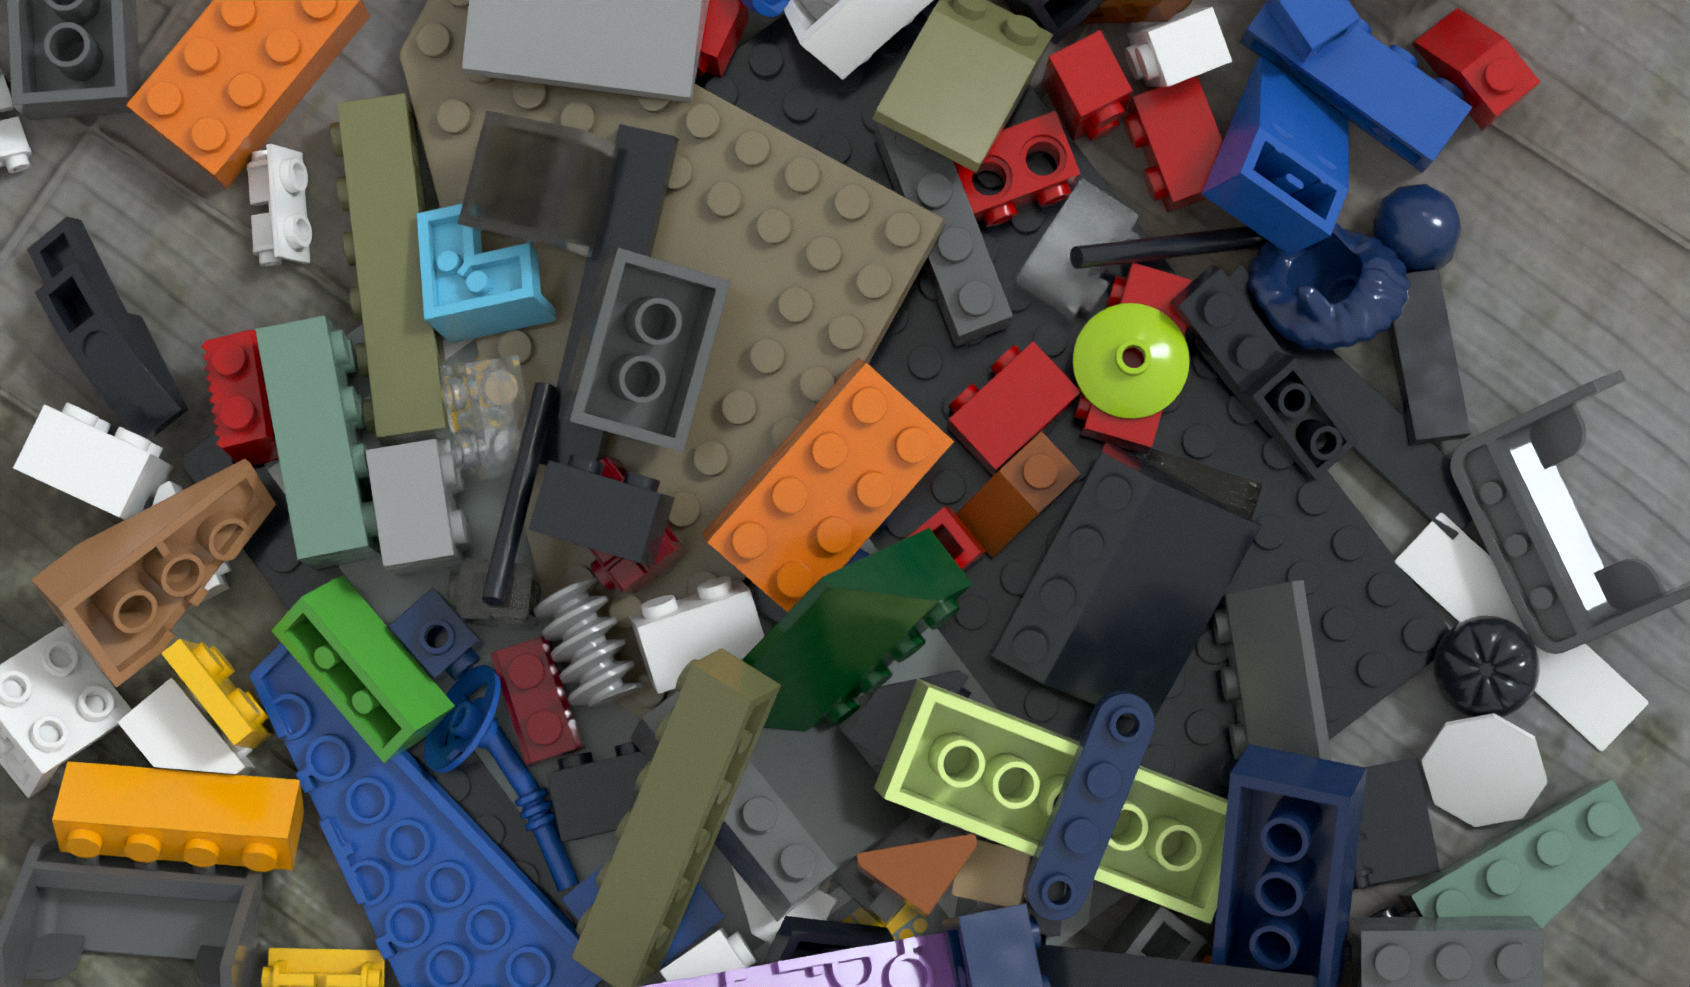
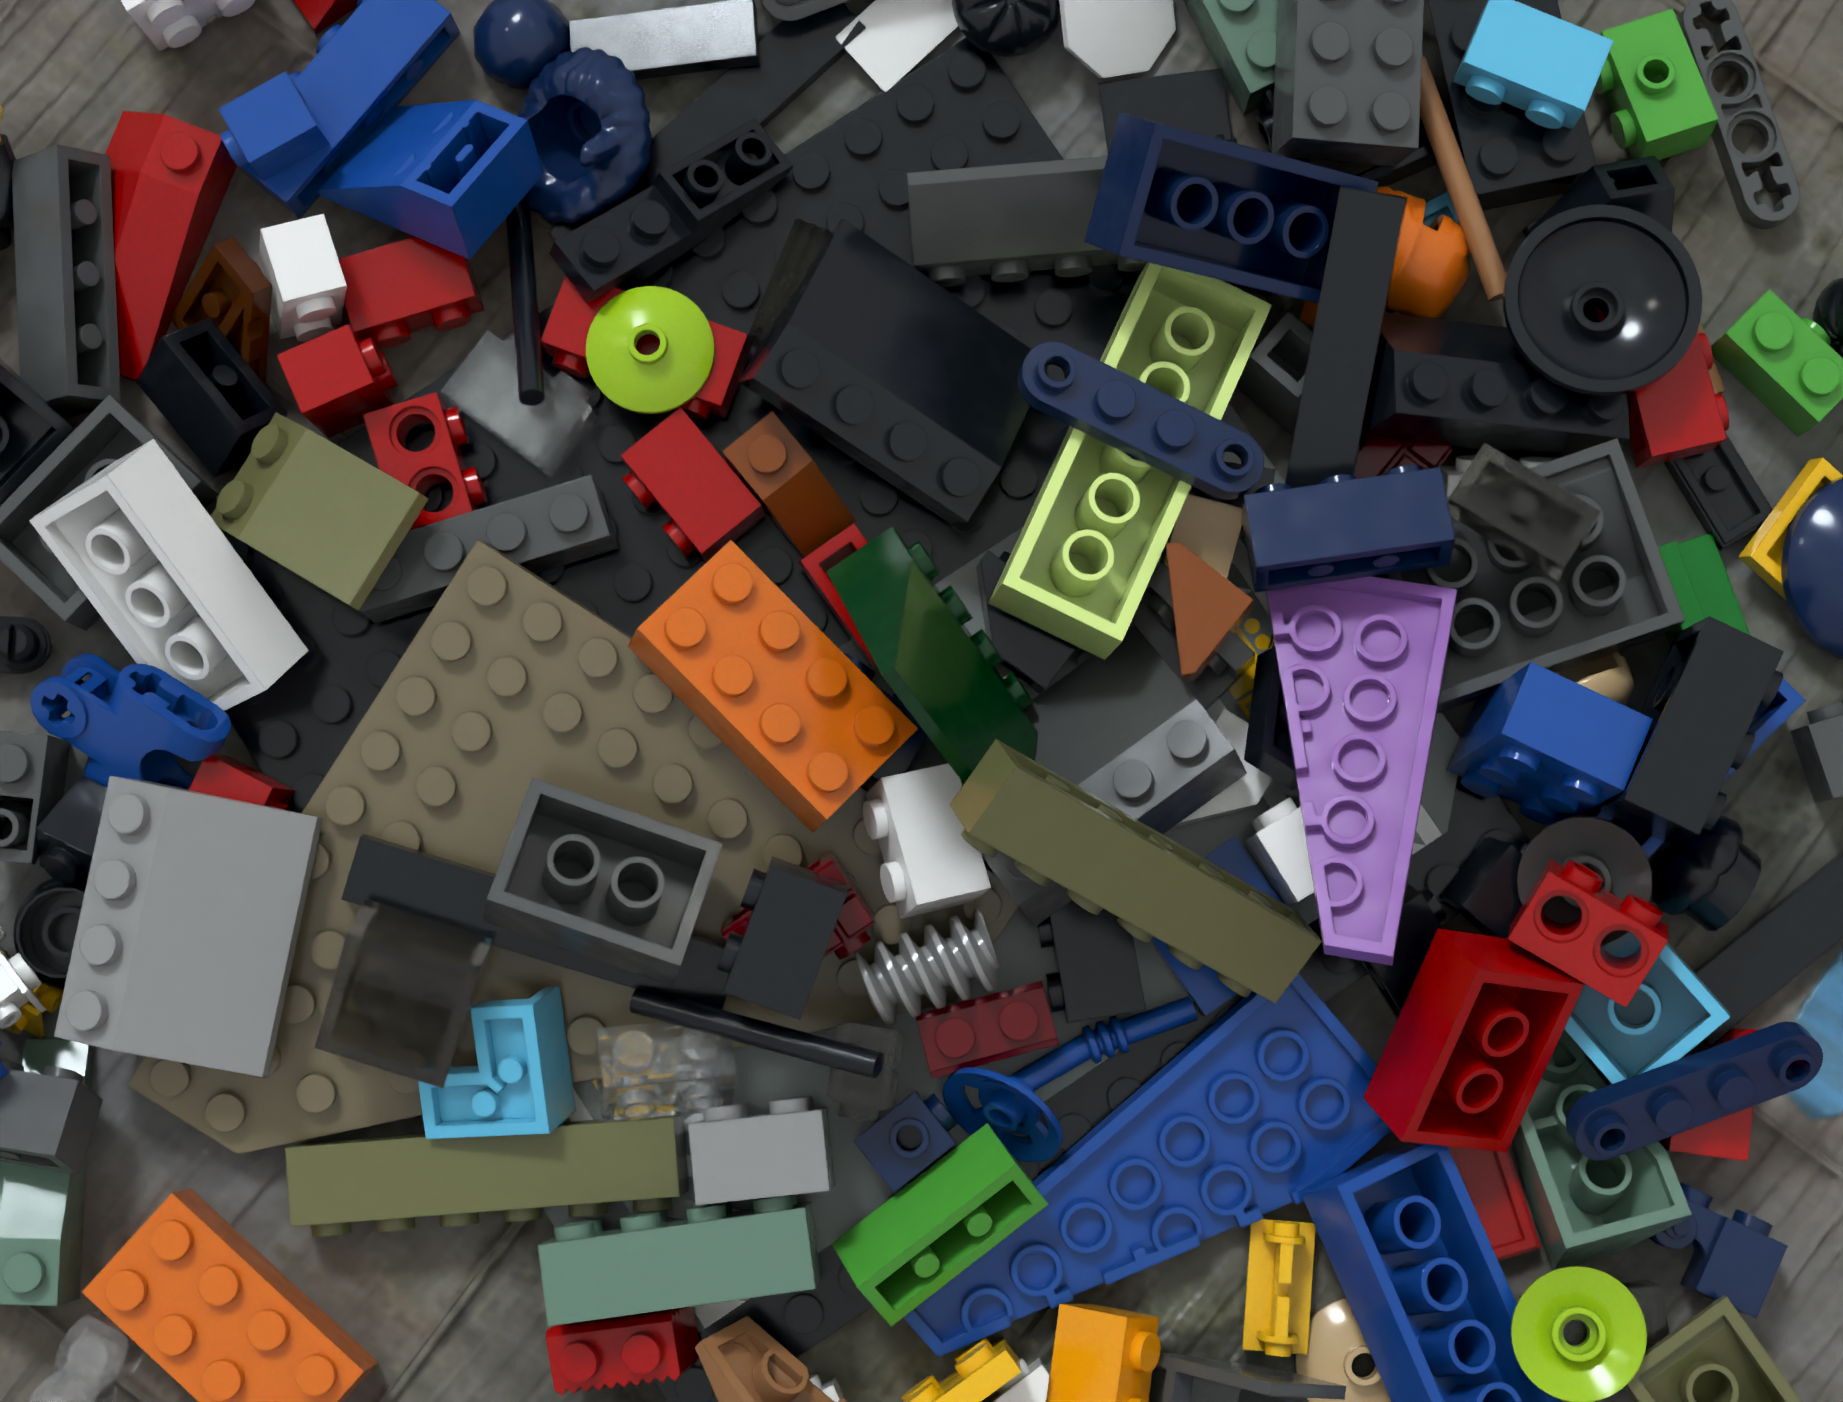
camera: 80 degrees left, 0 degrees up
white hinge [246,144,312,266] -> none

